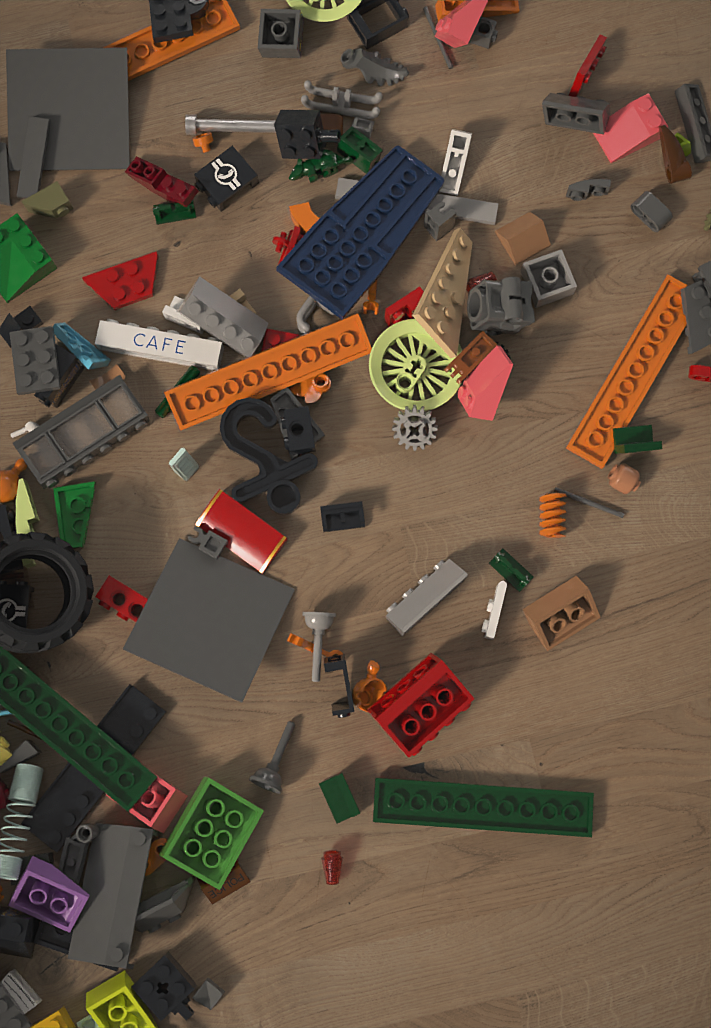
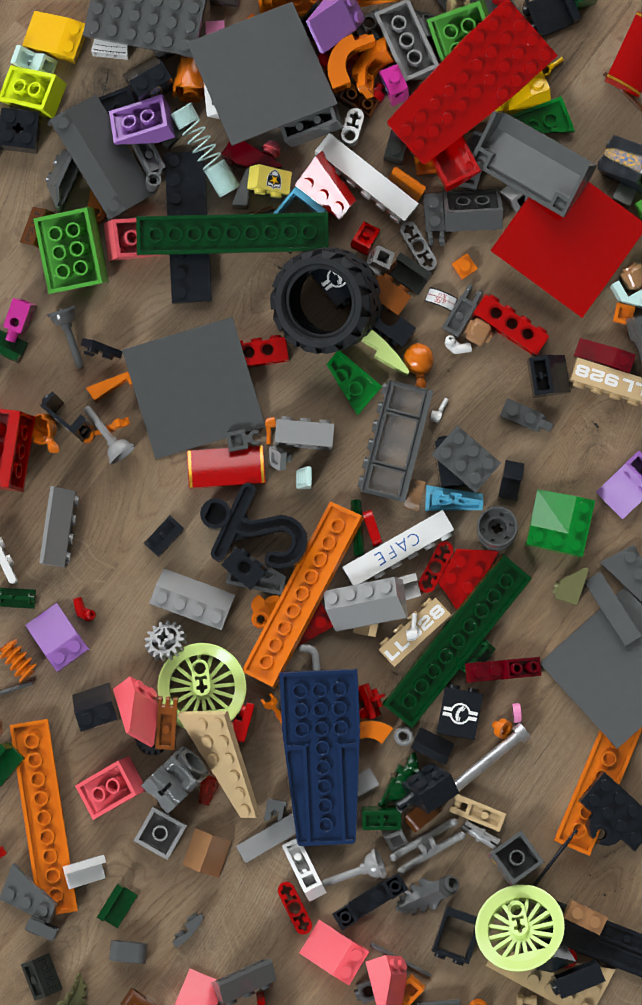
camera: 135 degrees right, 5 degrees up
none -> dark pink torso [3,298,37,343]
none -> medium lavender slope [25,603,90,672]
none -> white panel [63,855,106,889]
none -> black slope [72,683,121,732]
none -> red arm [73,597,96,622]
none -> coral slope [75,756,146,820]
none -> black plate [81,338,123,360]
none -> orange slope [86,371,133,402]
none -> dark green panel [96,883,138,928]
none -> light grey slope [149,569,236,631]
none -> orange hand [265,417,276,444]
none -> light grey tile [268,445,292,471]
none -> light grey brick [275,416,334,451]
none -> red beam [278,881,312,935]
none -> coral slope [299,920,369,985]
none -> light grey piece [322,848,386,887]
none -> black slope [332,873,408,931]
none -> red beam [362,510,382,547]
none -> tan brick [378,598,451,667]
none -> dark green plate [382,554,532,728]
none -> light grey plate [394,727,413,746]
none -> white hand [406,613,417,641]
none -> black panel [410,728,454,765]
none -> red beam [418,541,453,593]
none -> tan plate [449,794,506,832]
none -> light grey pin [461,819,500,850]
none -> dark grey wheel [477,506,518,551]
none -> bright pink tile [512,703,522,723]
none -> black piece [521,829,578,904]

